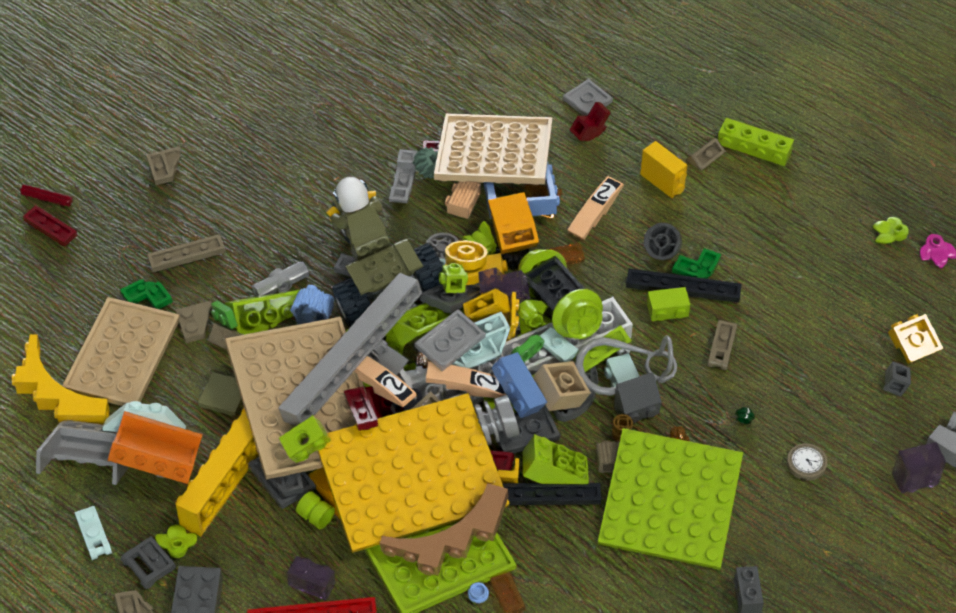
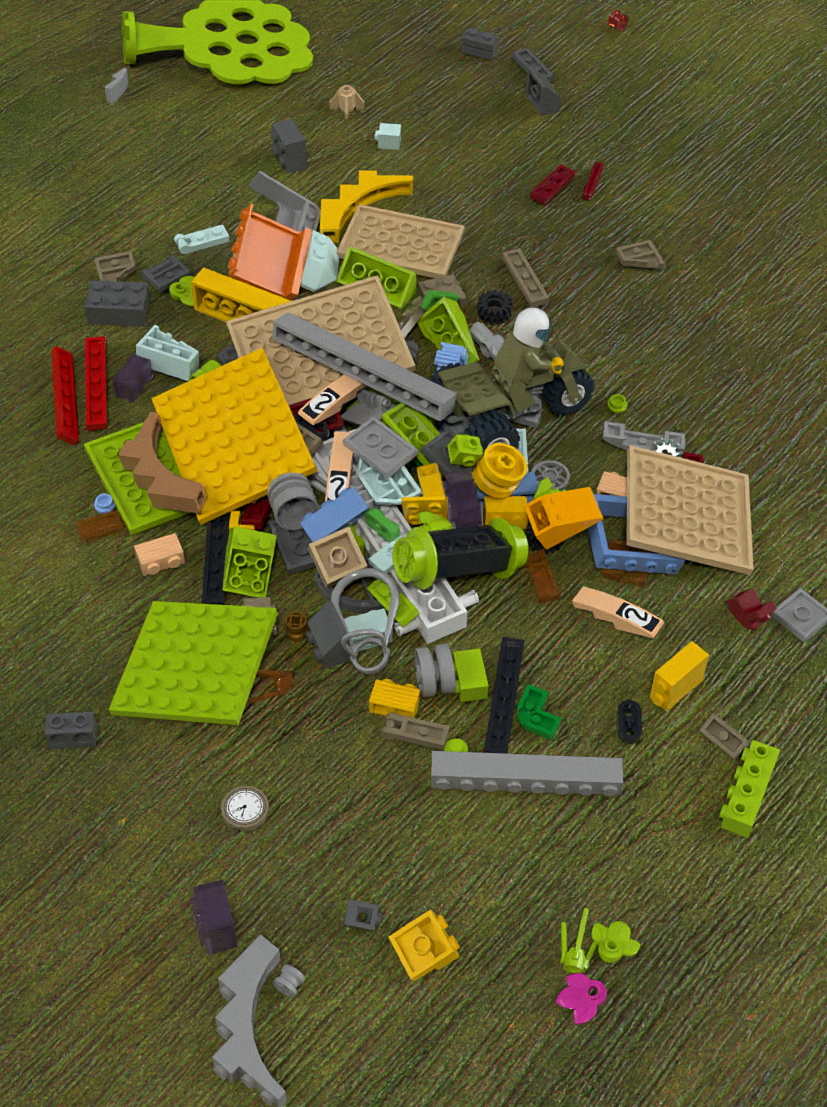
camera: 90 degrees right, 0 degrees up
green plate [120,279,173,309] -> none
lime brick [279,415,331,463] -> none
dark red plate [344,386,378,431] -> none
dark grey cylinder [644,222,682,260] -> none
dark green plate [735,407,755,424] -> none
none -> light nougat brick [134,533,185,576]
none -> light aqua wedge [136,325,199,381]
none -> lime slope [336,246,416,309]
none -> yellow brick [369,679,421,718]
none -> light grey wheel [414,644,456,698]
none -> light grey brick [431,751,623,796]
none -> lime plate [444,739,468,752]
none -> black tyre [477,290,512,325]
none -> lime plant [560,908,597,974]
none -> black plate [617,700,642,744]

